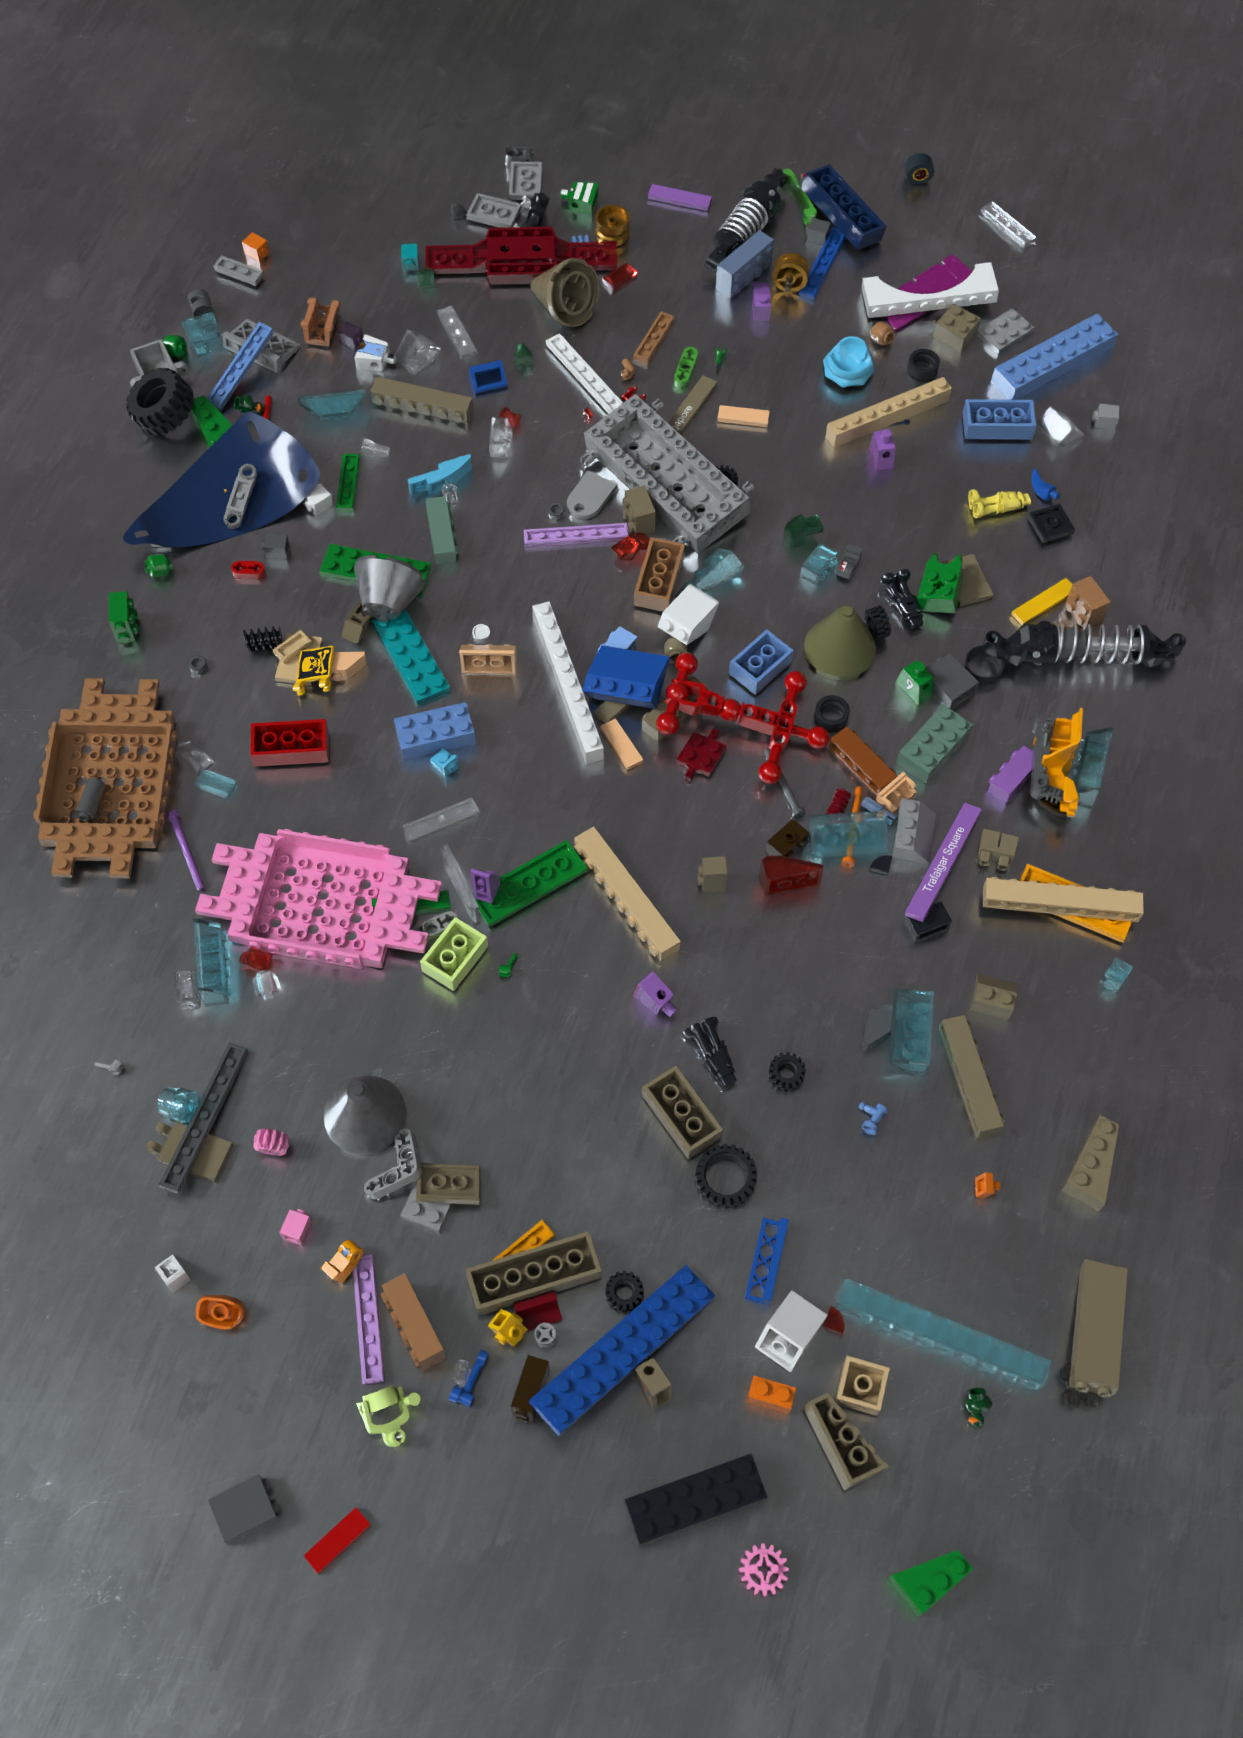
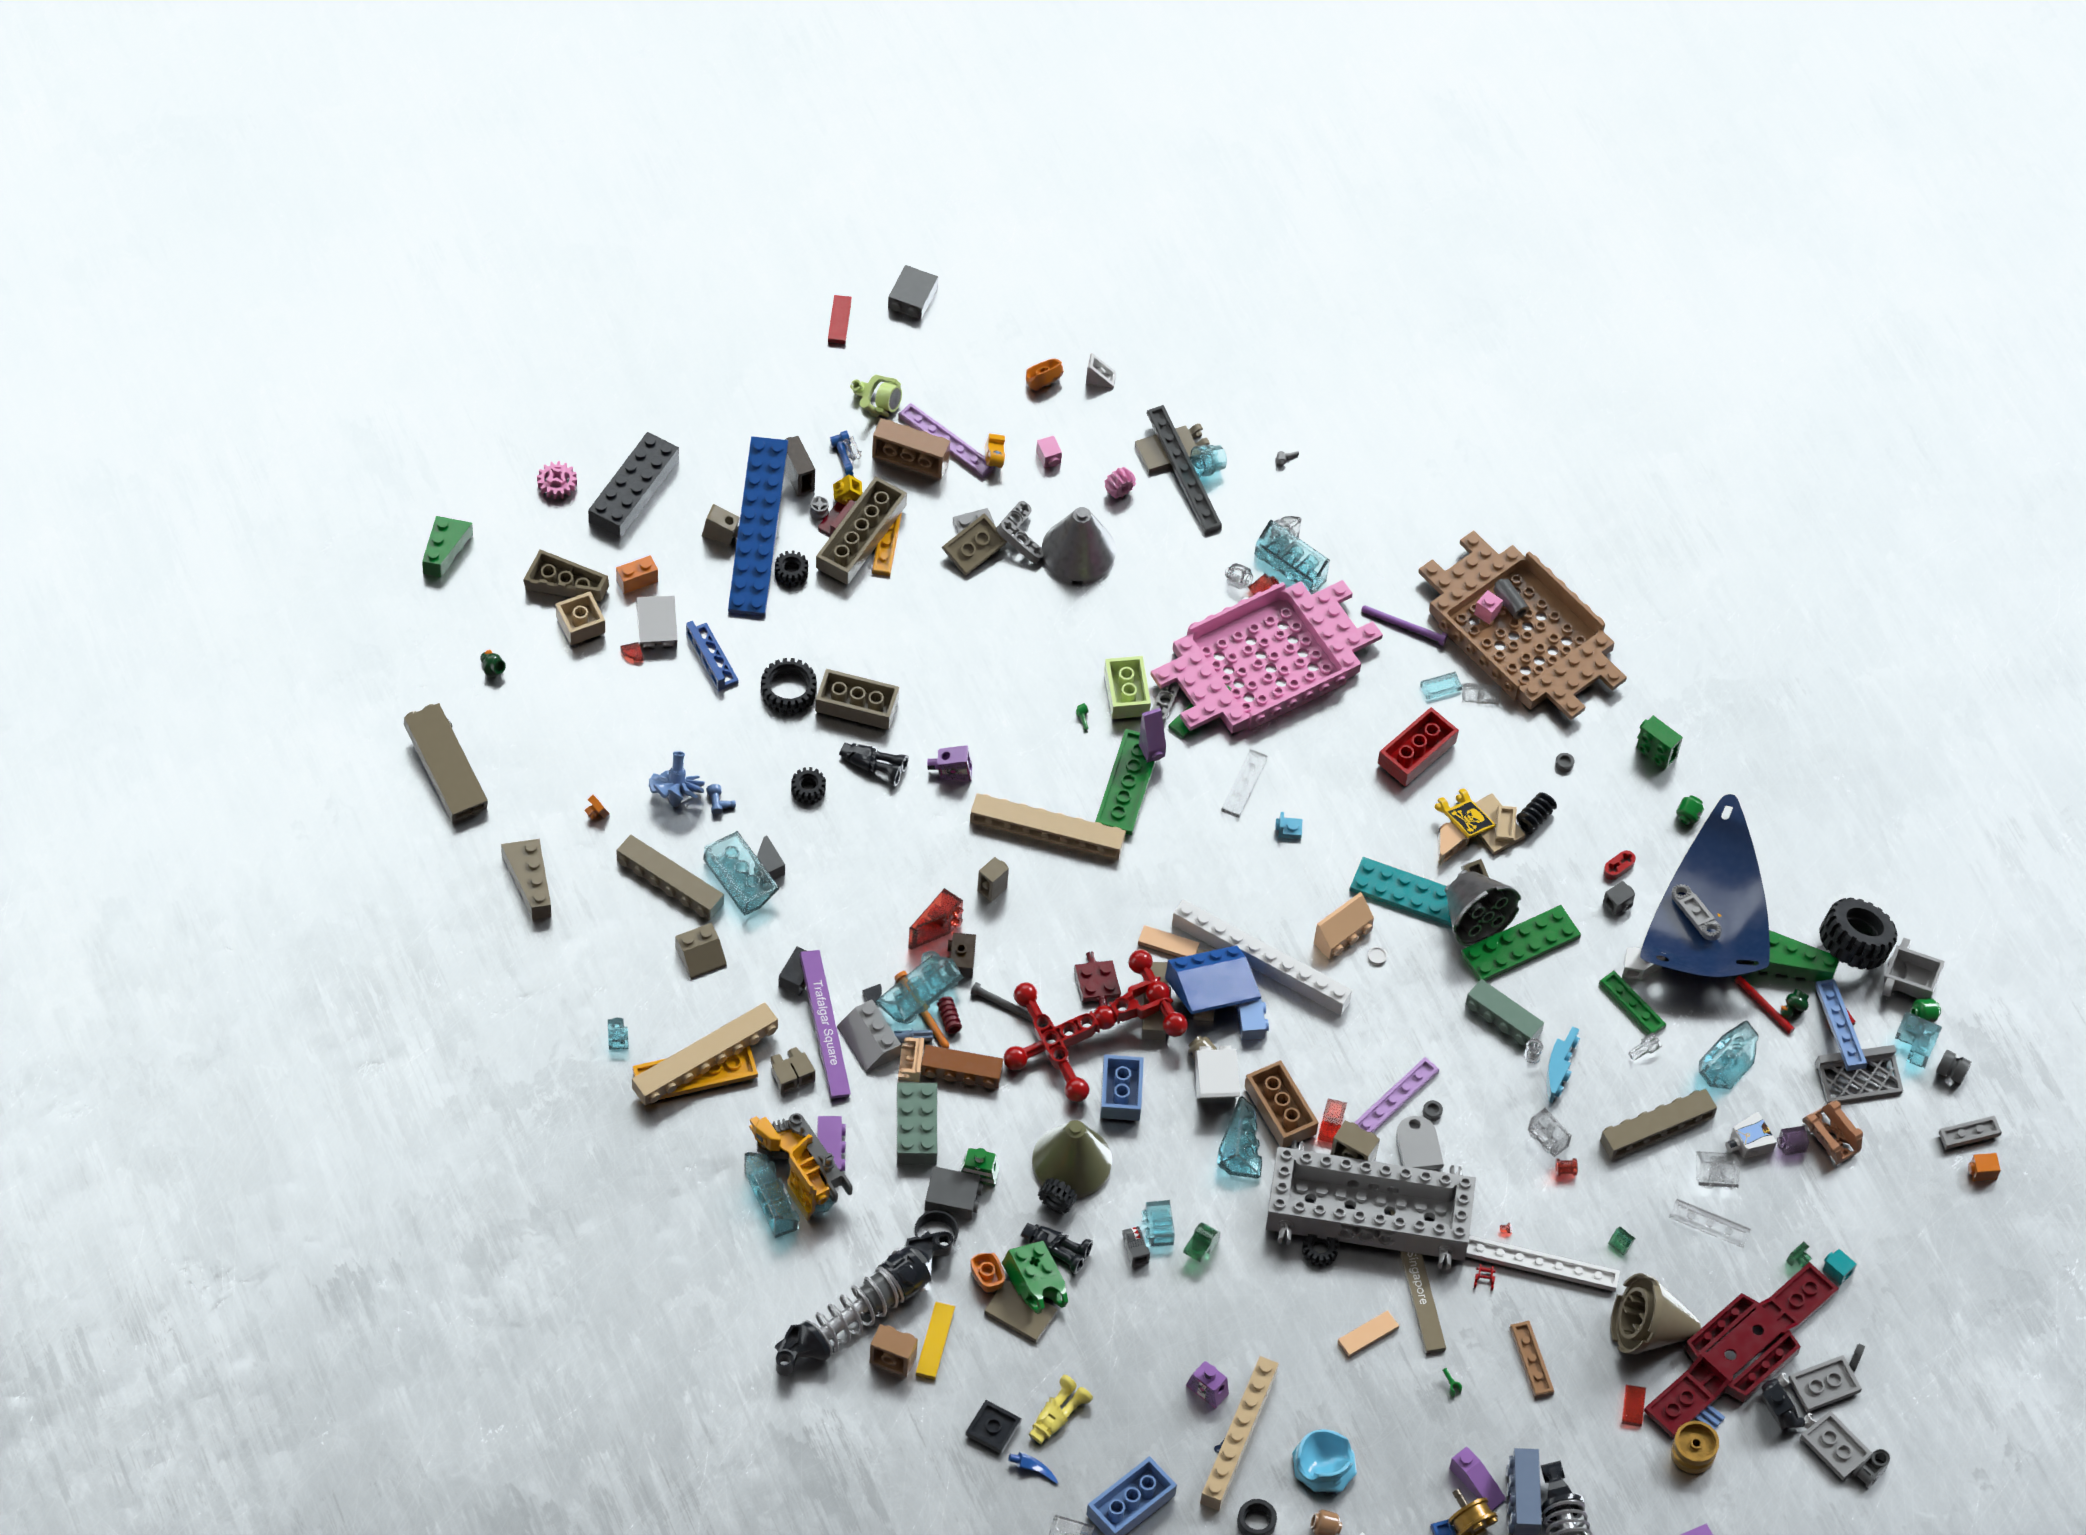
camera: 135 degrees right, 5 degrees down
medium blue brick [394,702,476,761] -> none
clear tile [441,844,481,926] -> none
blue tile [468,360,508,394] -> none
green torso [561,182,598,216] -> none
medium nougat arm [621,358,635,380] -> none
bright green beam [674,347,698,388] -> none
black tyre [814,695,850,732] -> none
clear light blue brick [835,1278,1052,1391] -> none
none -> medium blue piece [648,751,705,807]
none -> orange piece [970,1253,1005,1293]
none -> bright pink brick [1474,590,1503,624]

